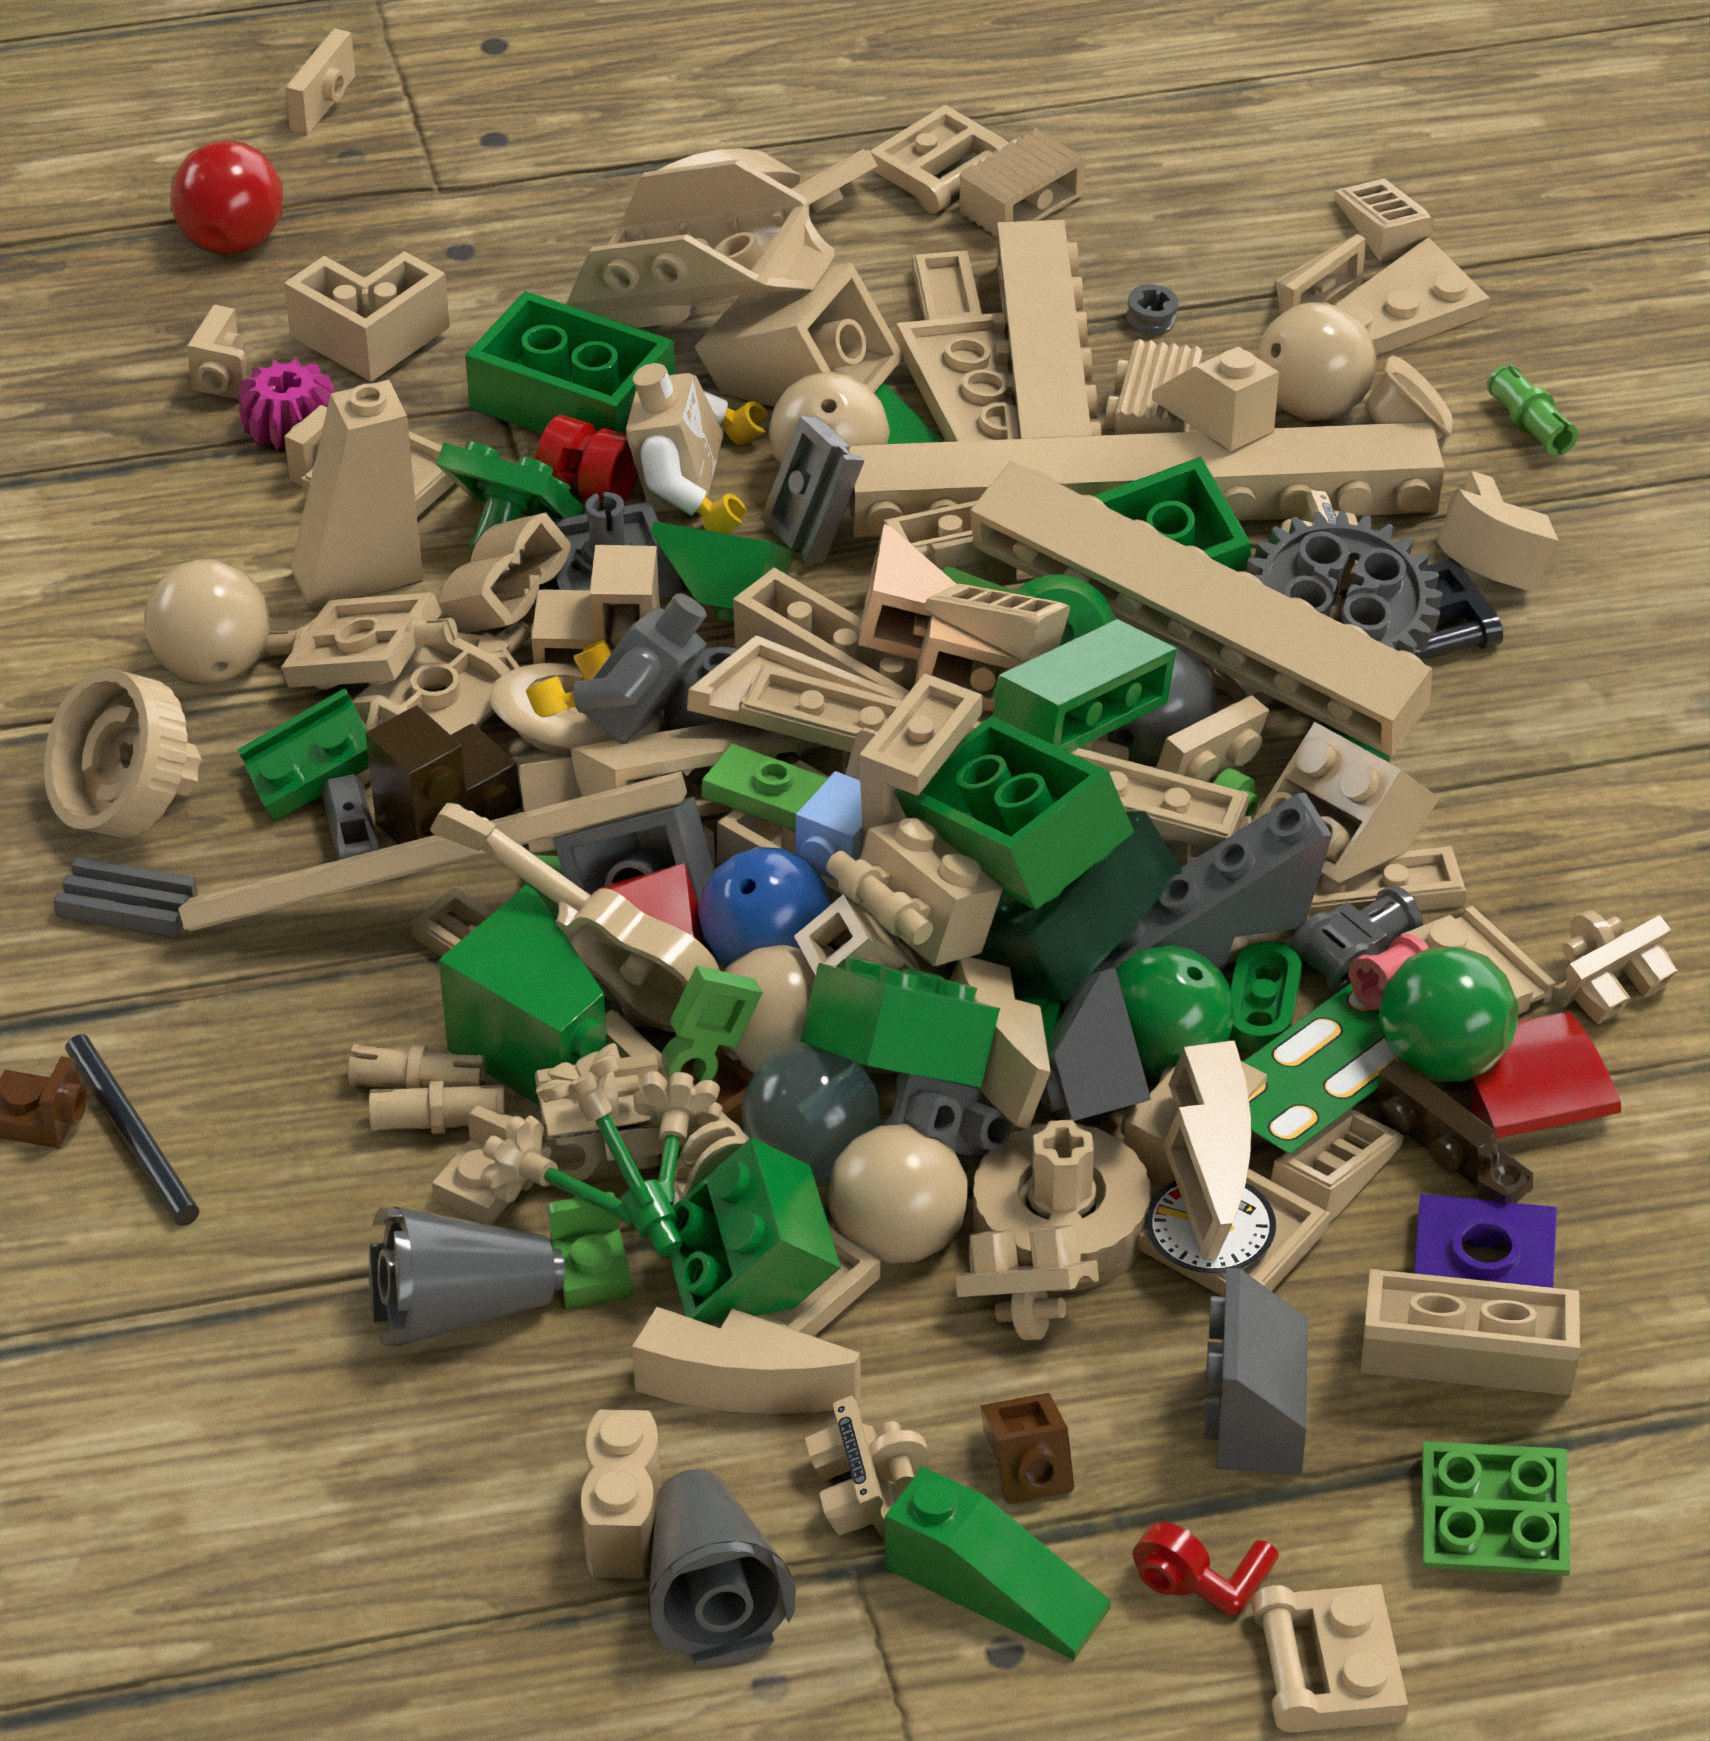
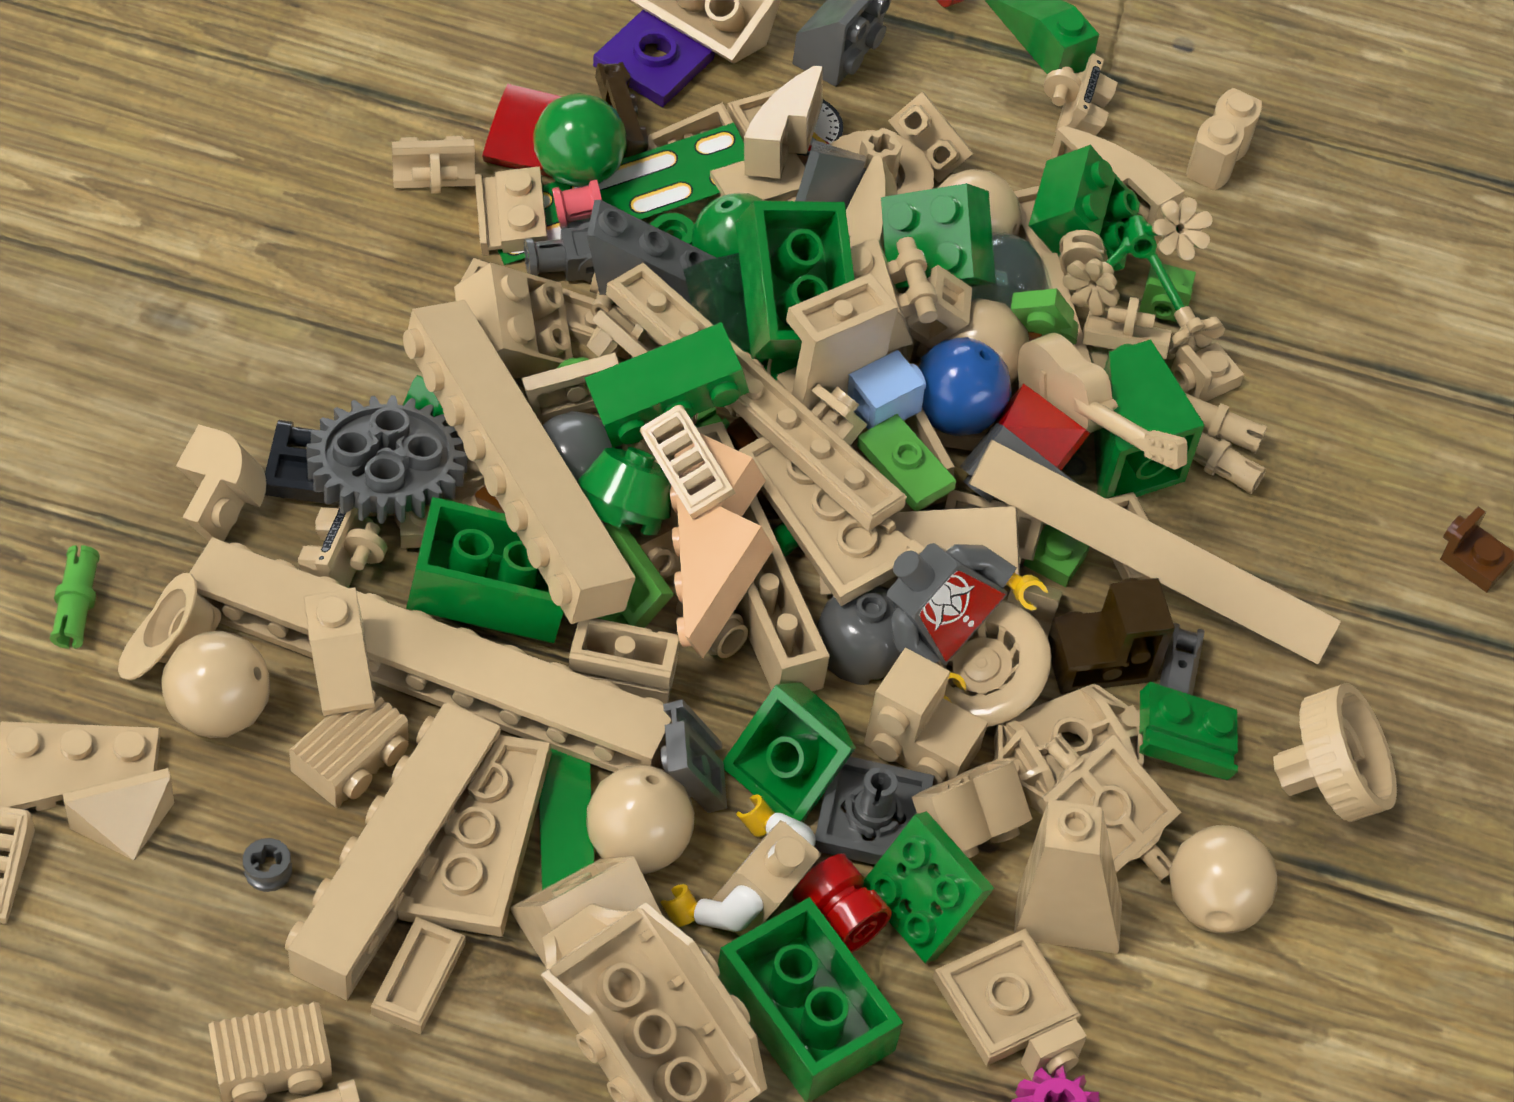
camera: 160 degrees left, 10 degrees up
dark grey tile [53,857,198,938] -> none
black bar [65,1034,200,1226] -> none
dark grey cone [369,1207,565,1347] -> none
dark grey cone [649,1469,796,1666] -> none
reddish brown bracket [980,1393,1074,1504] -> none

